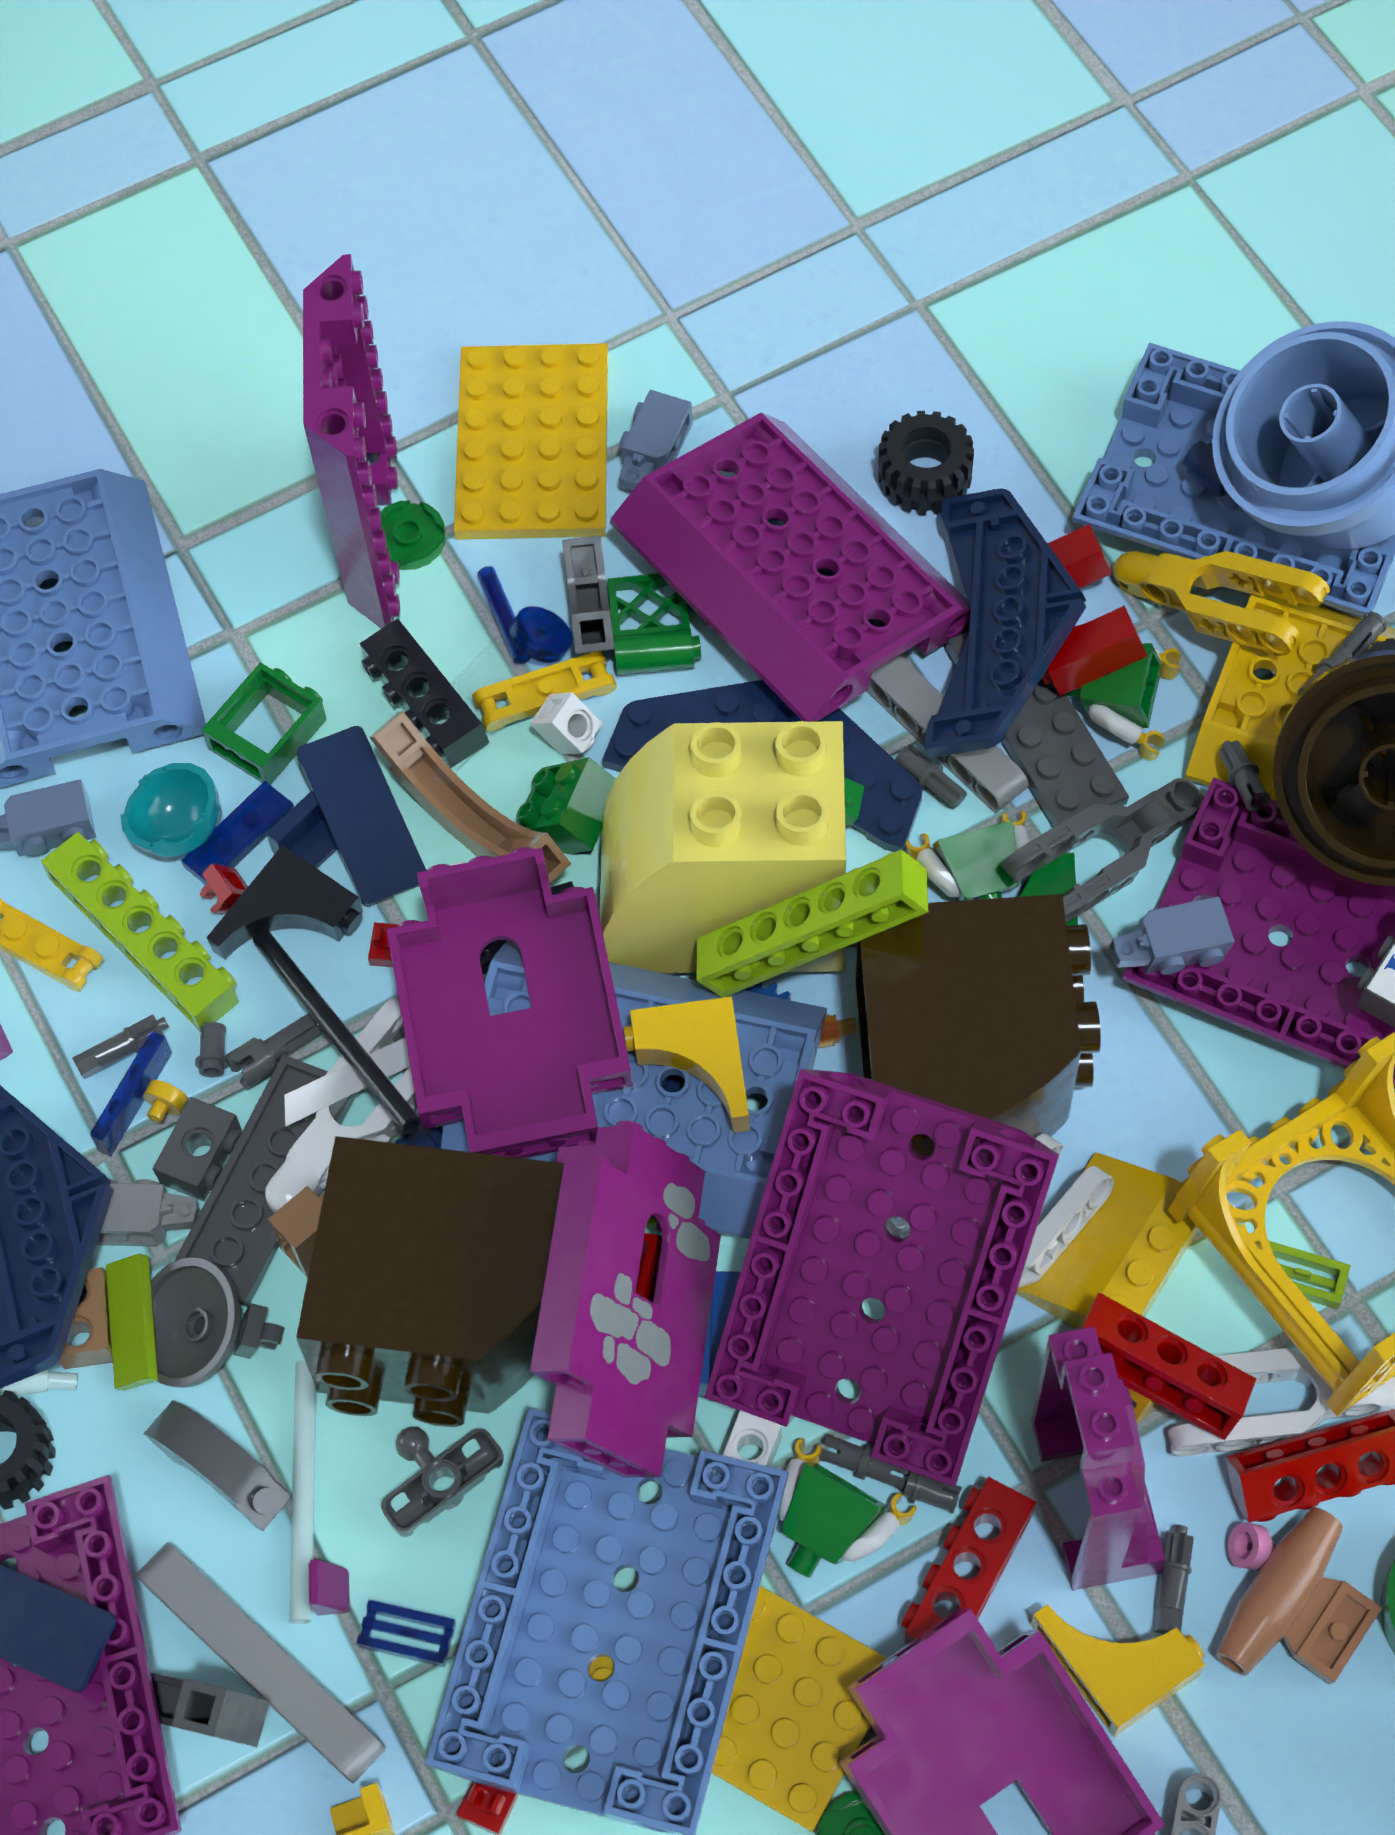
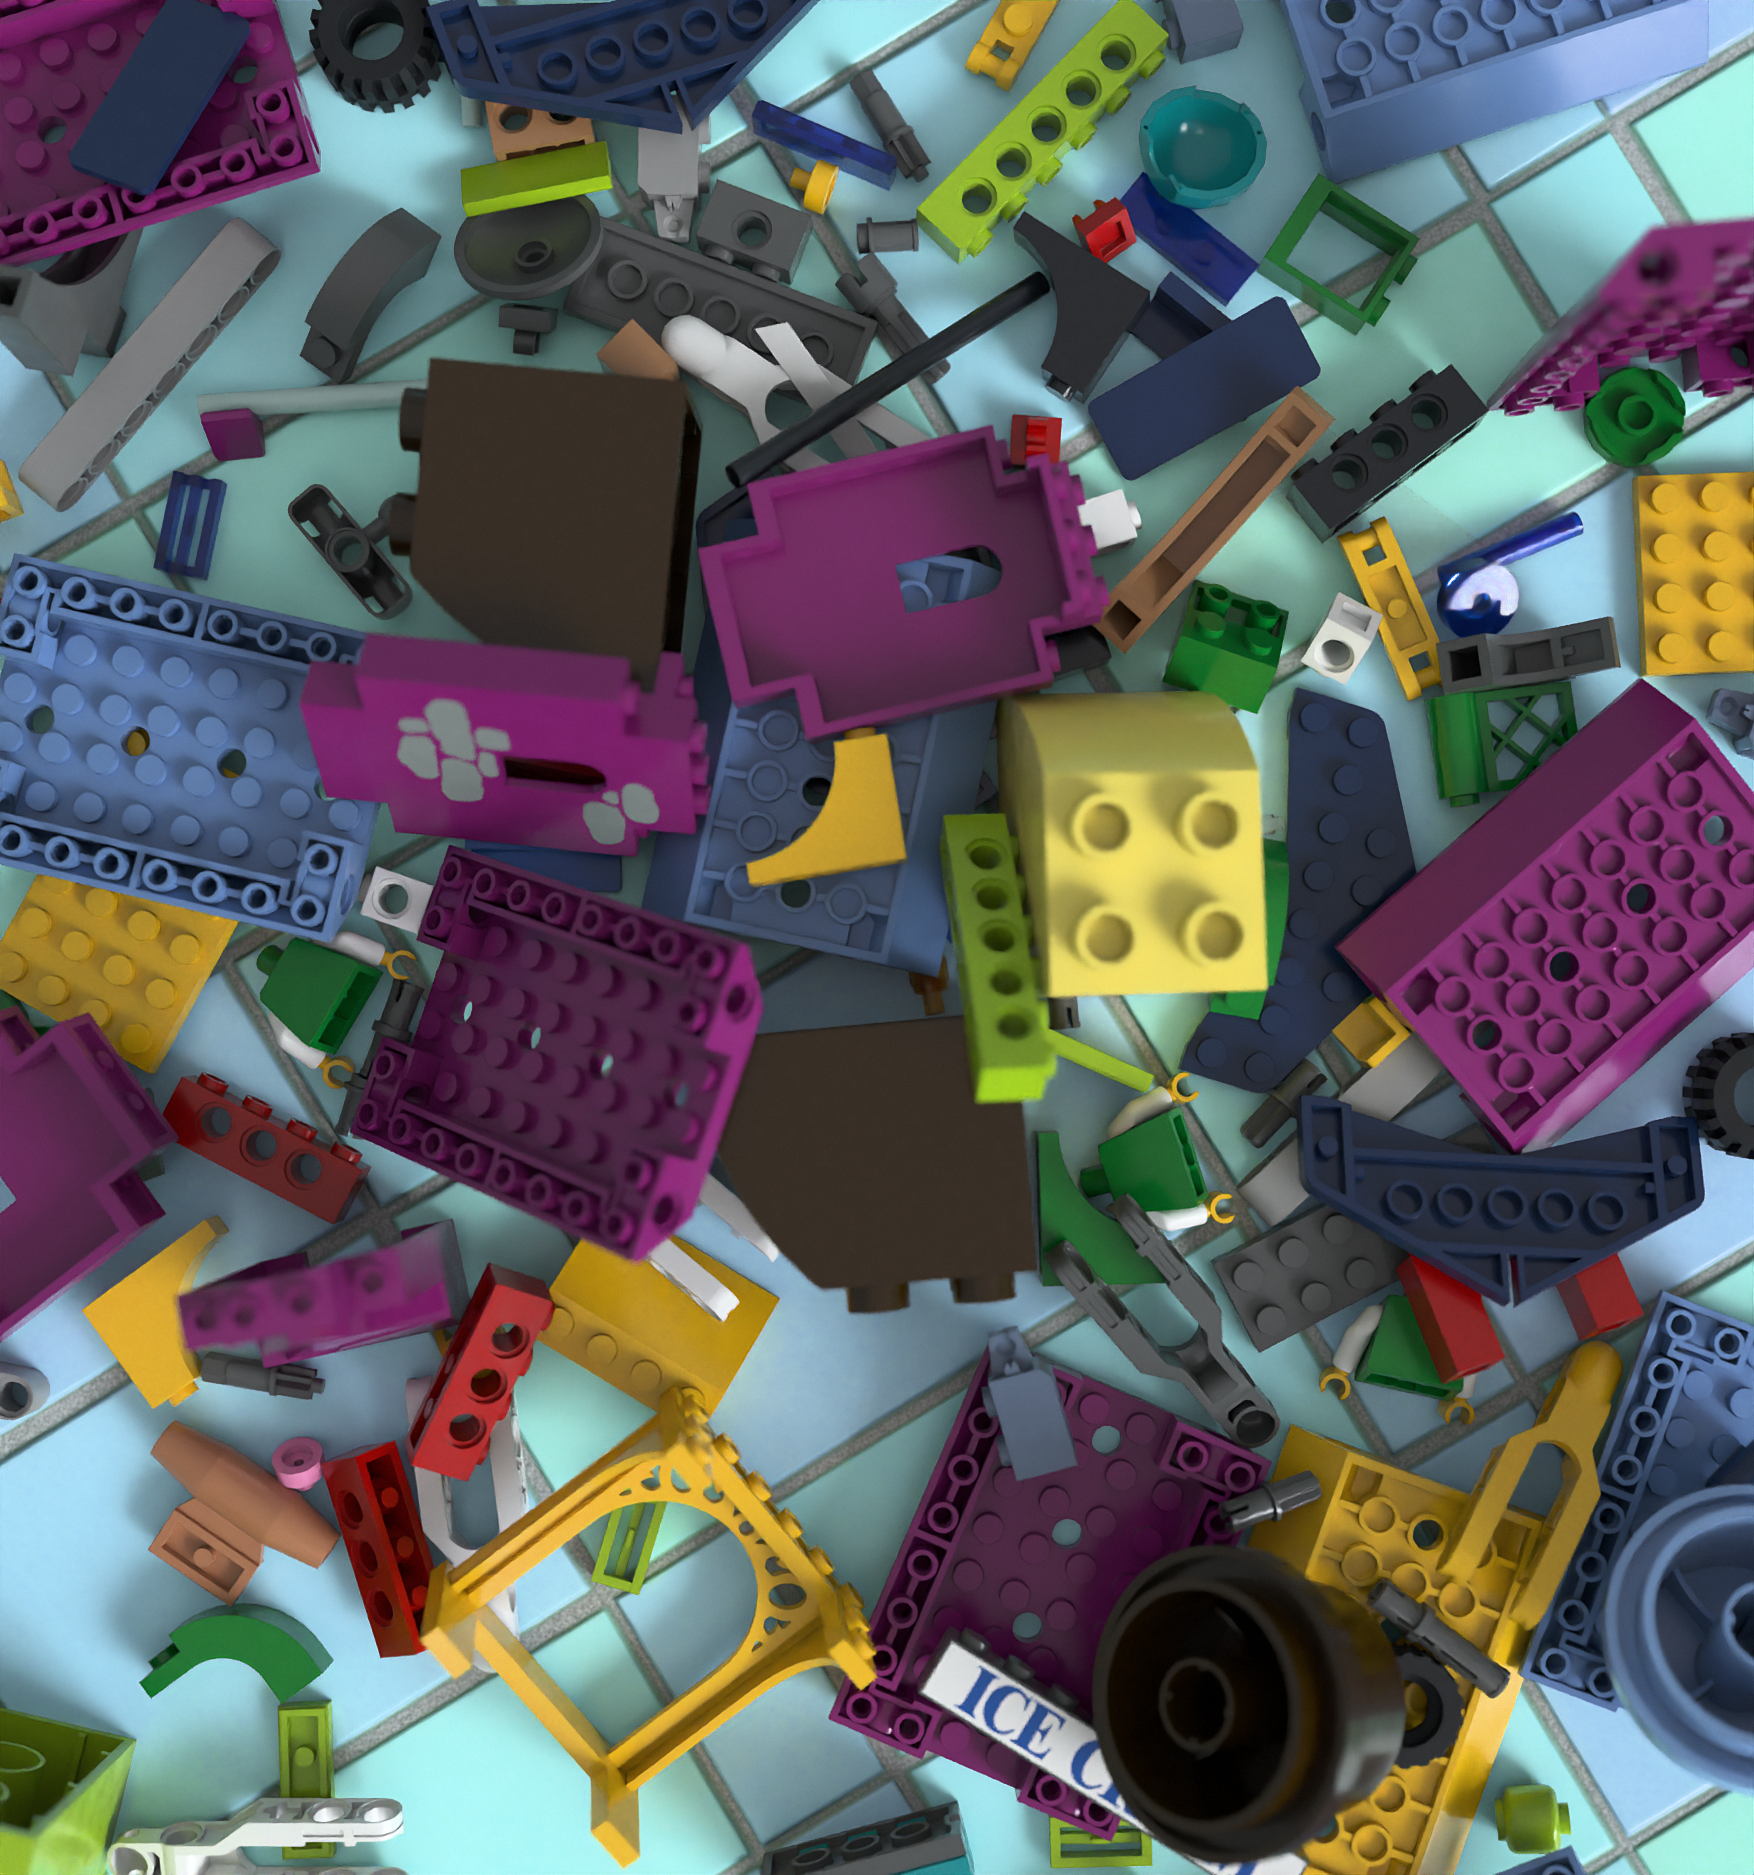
camera: 85 degrees right, 25 degrees up
none -> yellow panel [1331,997,1411,1069]

